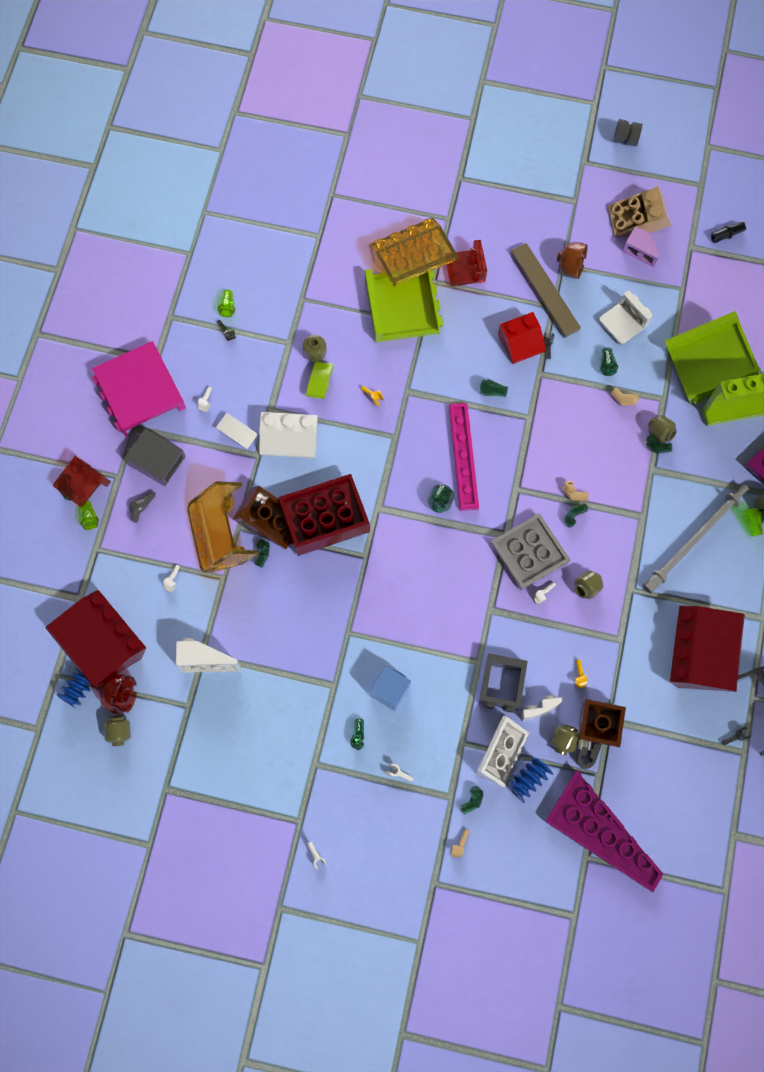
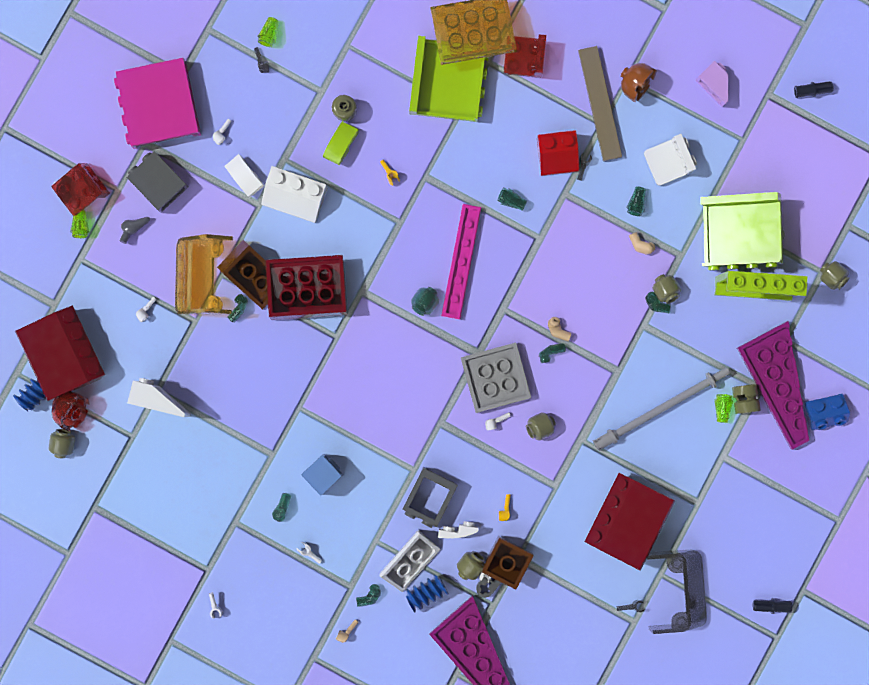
camera: 20 degrees right, 15 degrees up
tan slope [608,186,671,237] -> none

